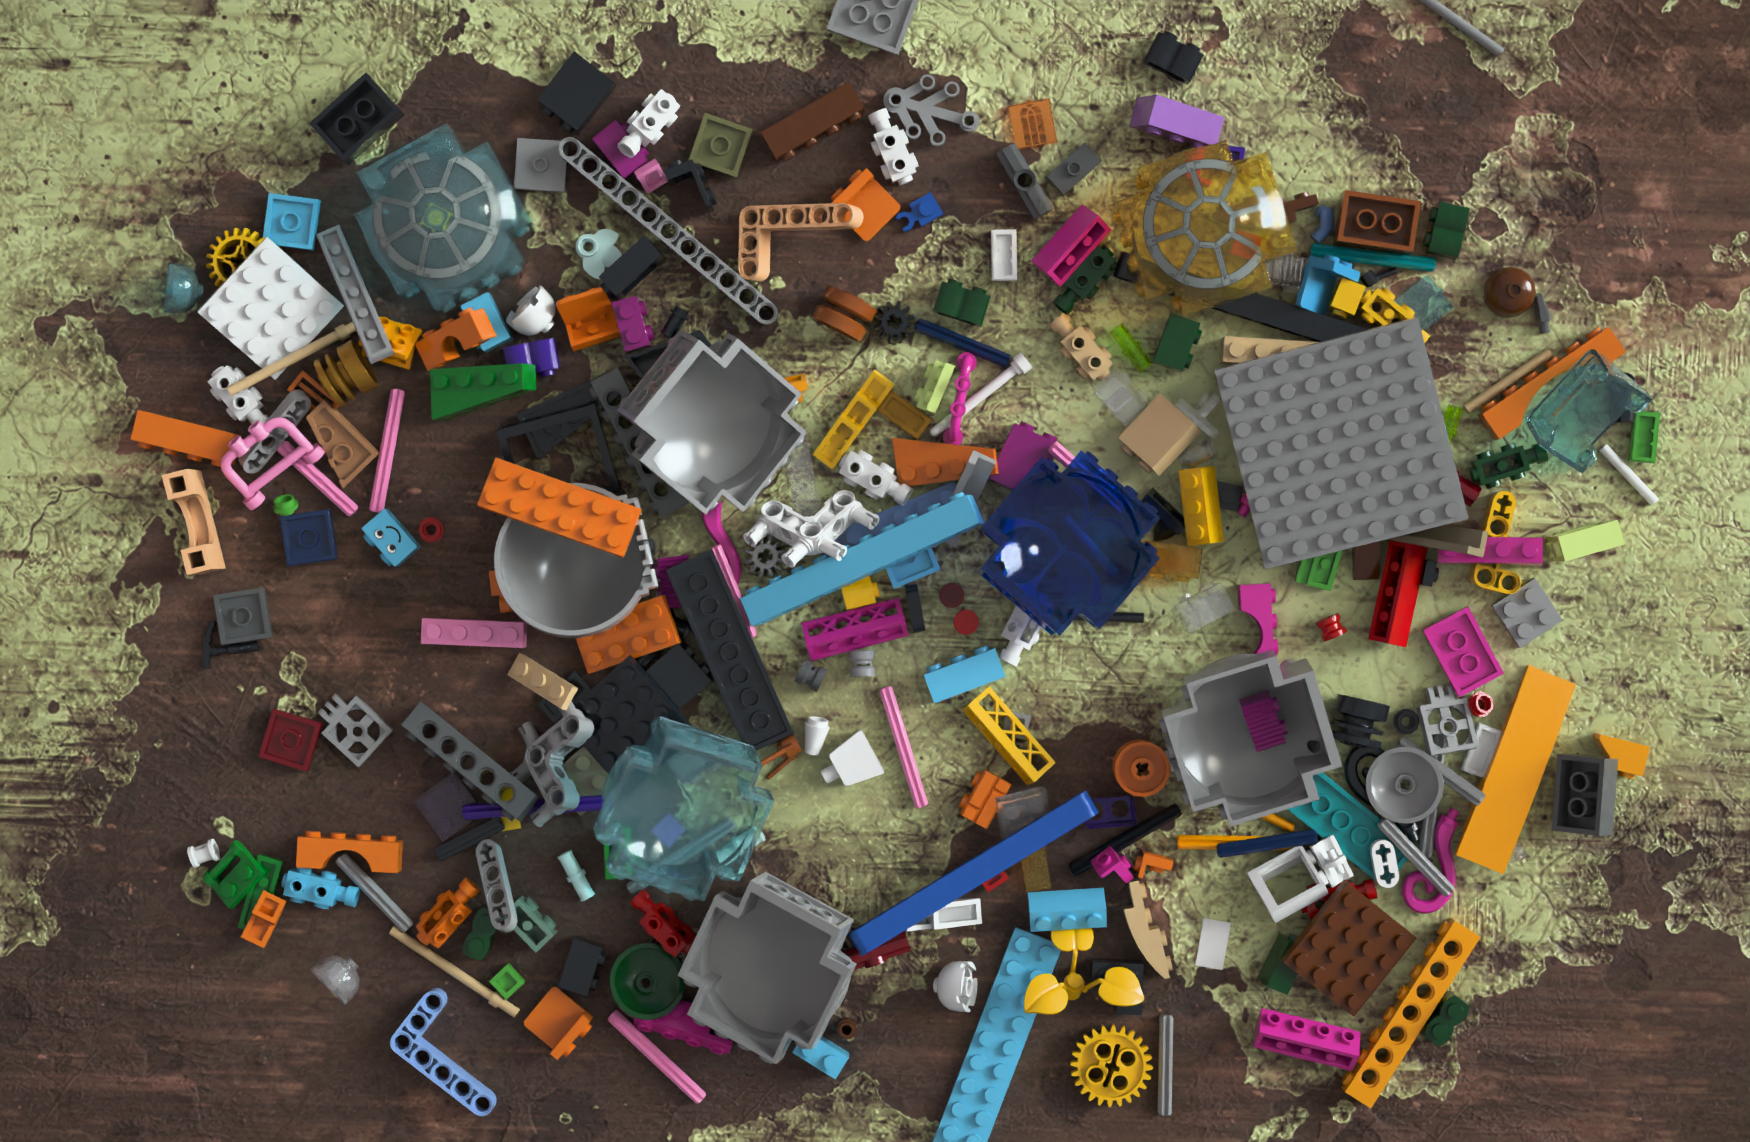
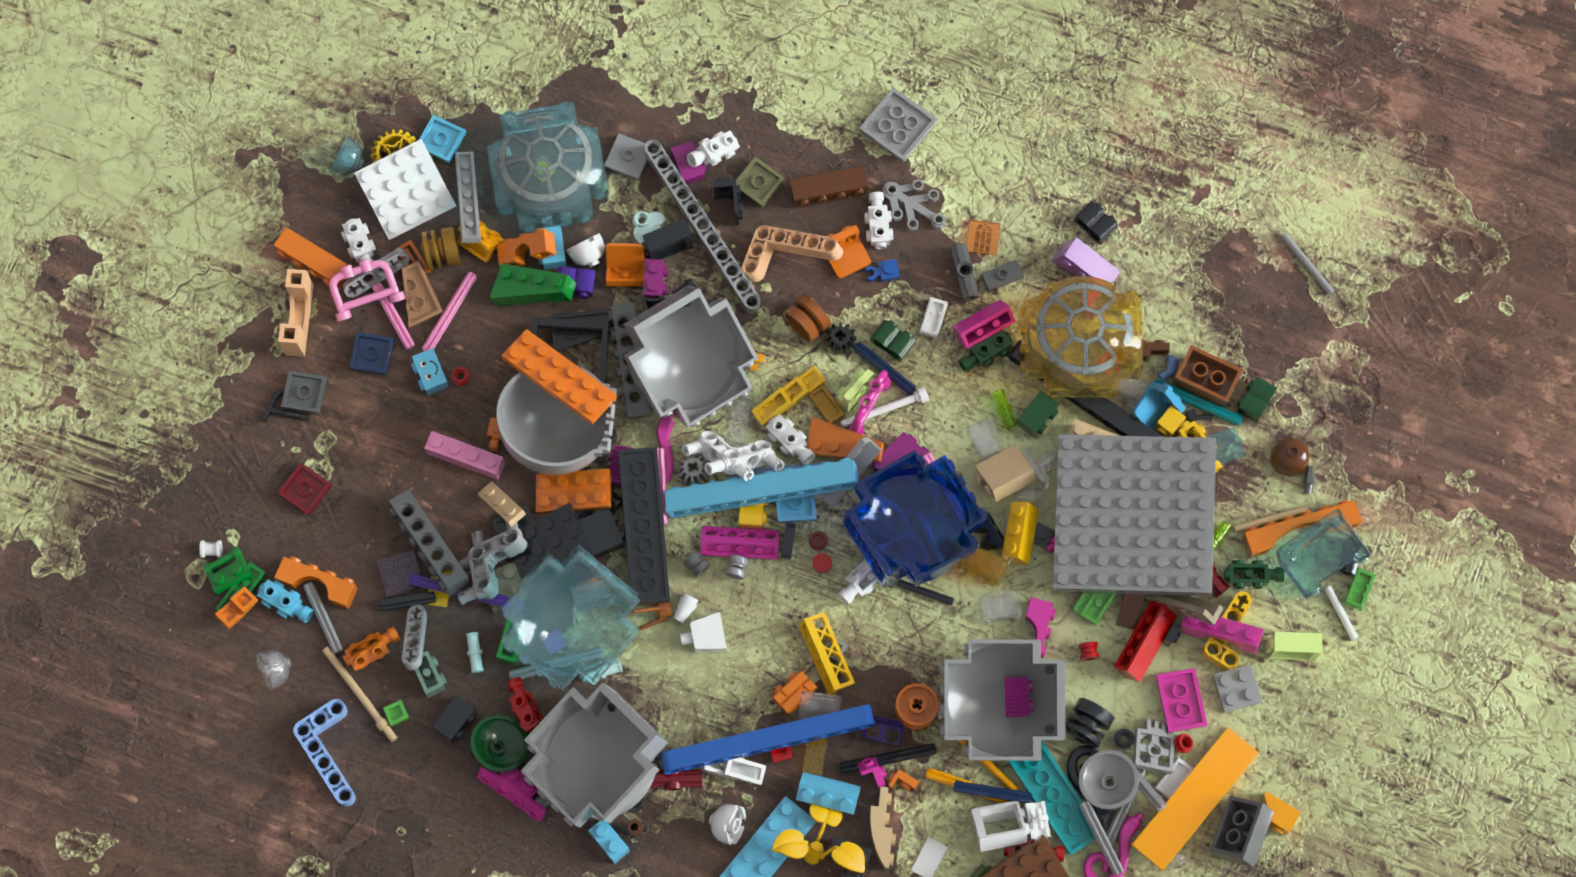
camera: 20 degrees right, 15 degrees down
tan bar [226,322,356,396] -> none
bright green plate [273,494,299,516] -> none
black brick [309,73,405,165] -> none
light grey piece [318,693,394,767] -> none
dark green brick [463,904,502,961] -> none
orange bracket [524,986,593,1060] -> none
black brick [537,51,616,134] -> none
bright pink axle [608,1010,706,1104] -> none
bright pink plate [634,159,668,194] -> none
bright pink axle [879,686,928,808] -> none
medium azure brick [923,645,1006,703] -> none
tan brick [1049,312,1113,382] -> none
white beam [1370,839,1399,888] -> none

